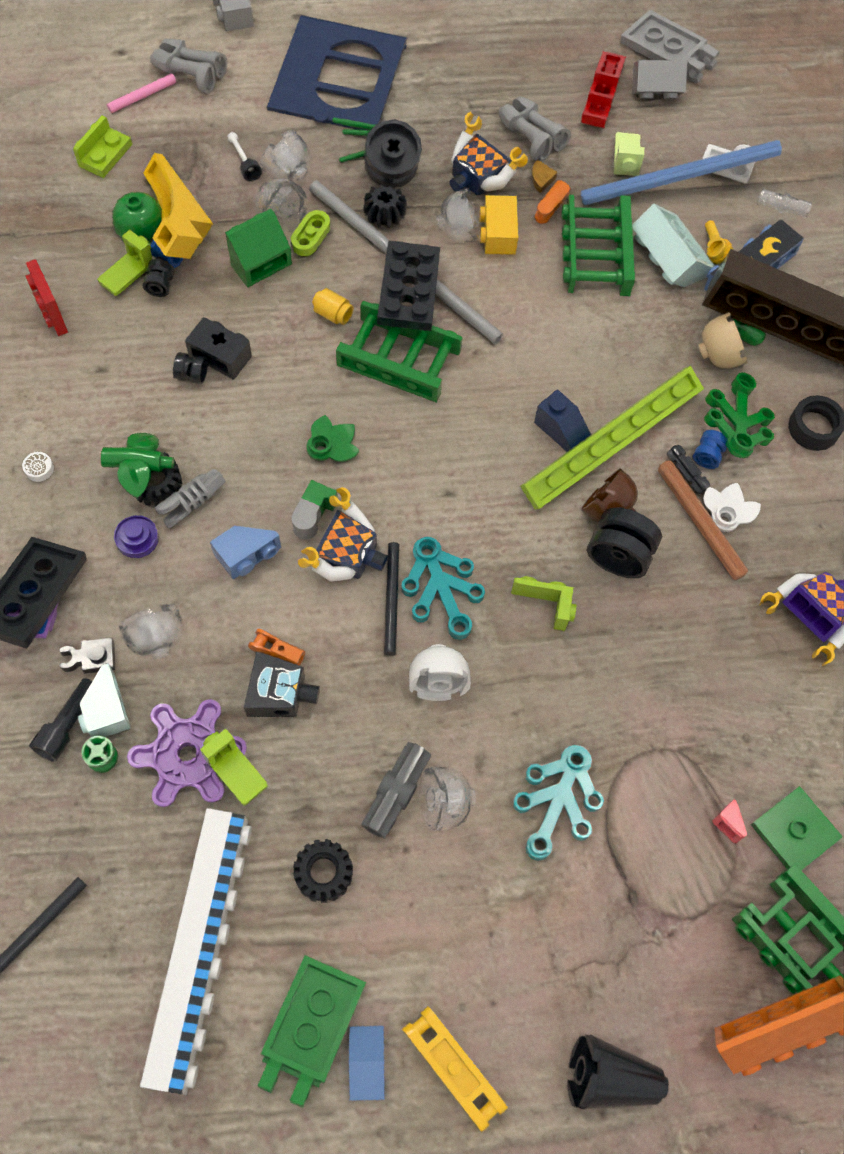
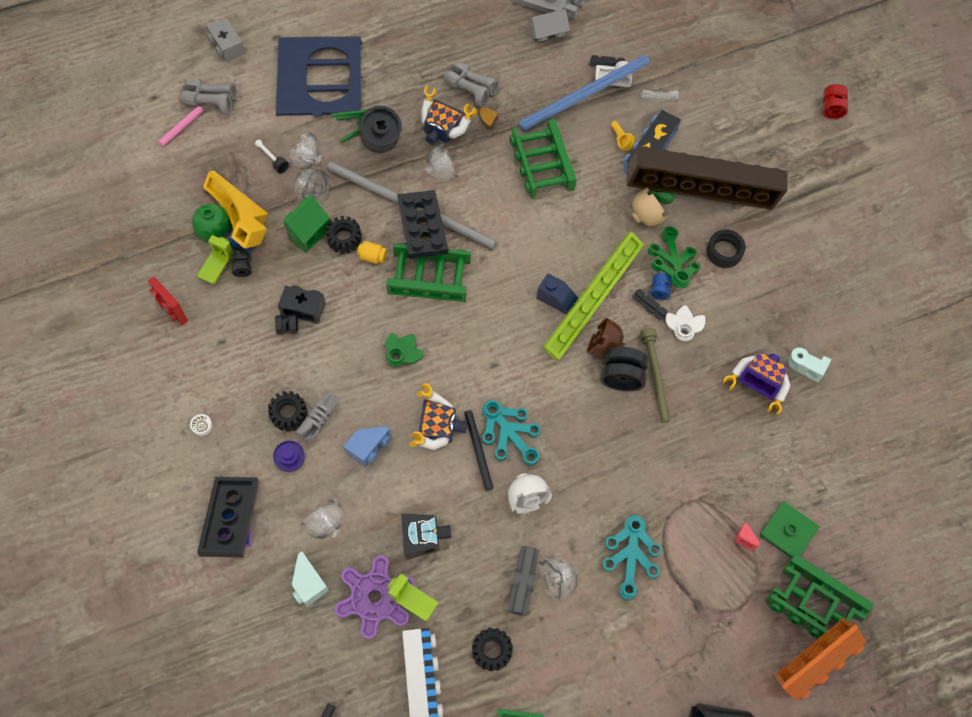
camera: 15 degrees left, 0 degrees up
black piece [29,678,93,762] -> none
plate [60,638,115,674] -> none
lime bracket [73,115,133,178] -> none
green wheel [81,736,118,773] -> none
green plant [101,432,174,498] -> none
orange bar [248,629,305,666] -> none
lime plate [291,210,330,256] -> none
leg [291,480,338,540] -> none
black gear [363,183,407,228] -> none
yellow brick [479,195,518,255] -> none
lime bracket [511,576,577,631] -> none
orange bar [534,180,571,224] -> none
red slope [580,51,626,128] -> none
yellowish green bracket [614,132,645,176] -> none
light aqua slope [632,204,715,287] -> none
nougat axle [658,460,748,580] -> none
none -> black tyre [325,216,362,254]
none -> black axle [590,55,625,67]
none -> olive piece [640,328,670,423]

